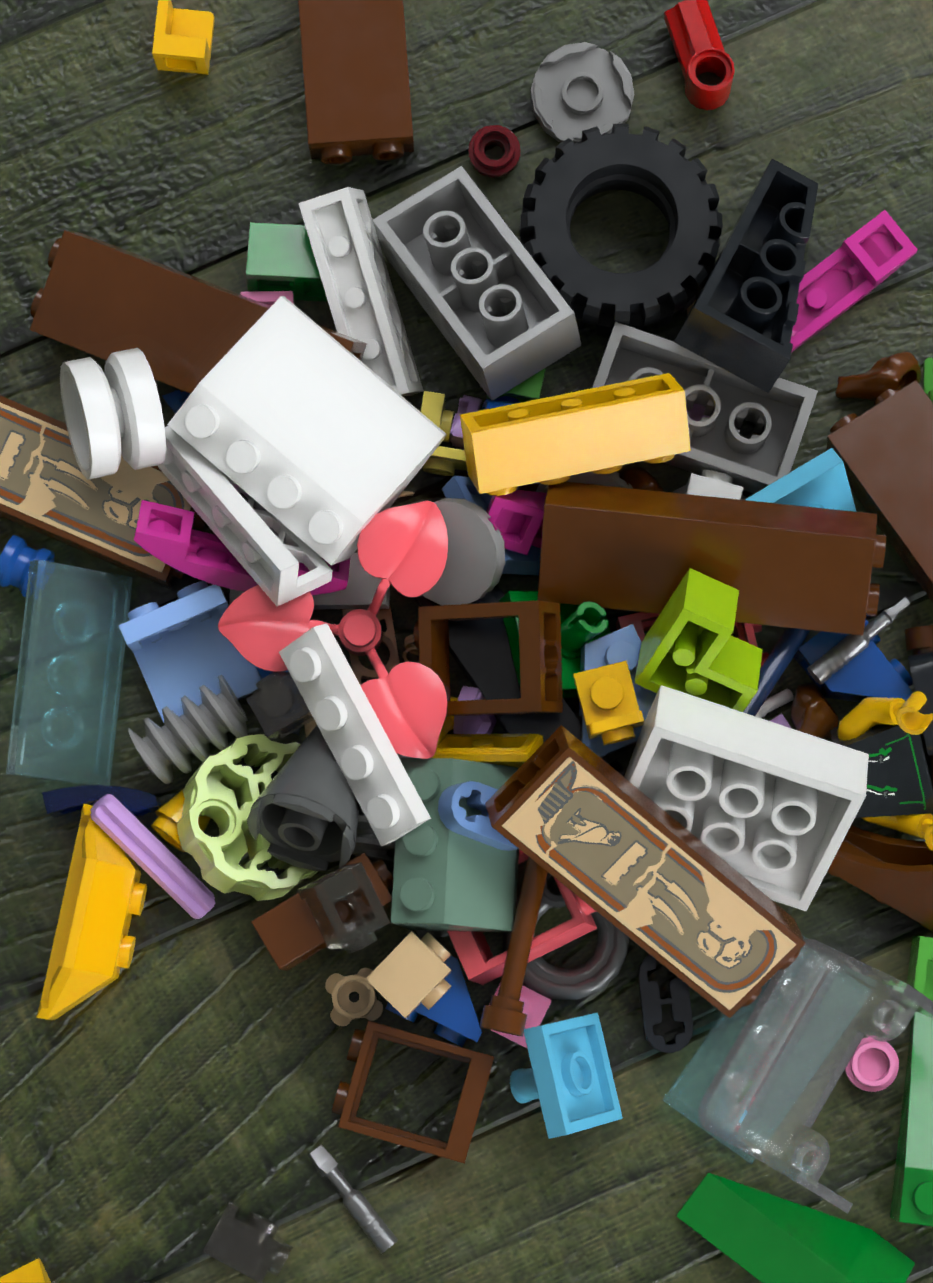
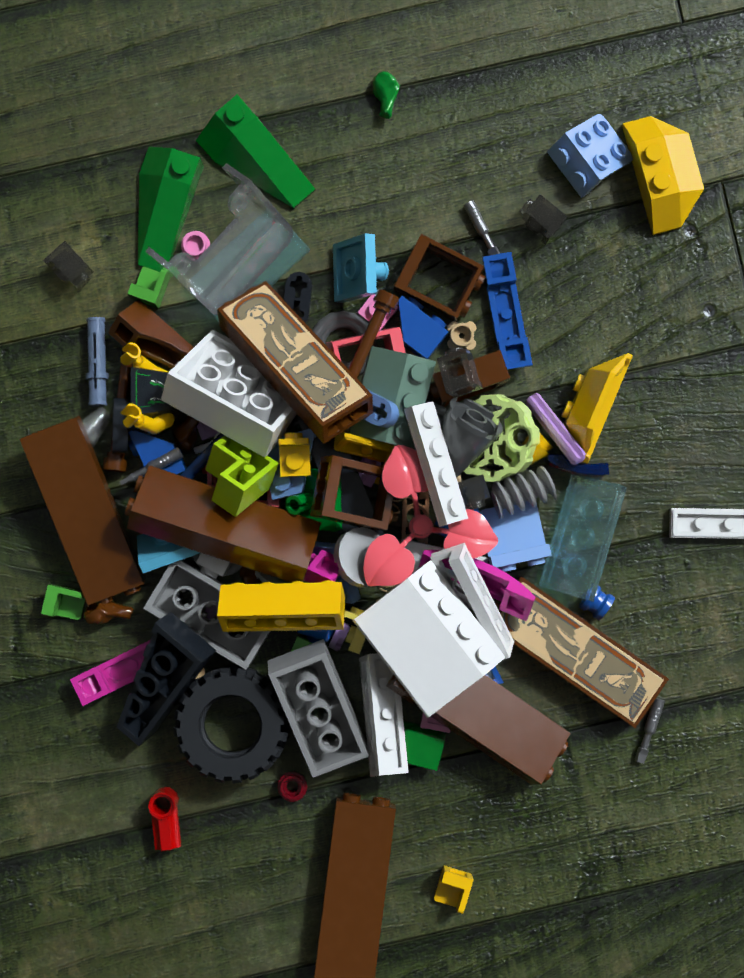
camera: 170 degrees left, 5 degrees up
white wheel [60,348,166,480] -> none
tan brick [365,931,452,1018] -> none
light grey tile [531,42,634,144] -> none
none -> blue slope [482,252,533,370]

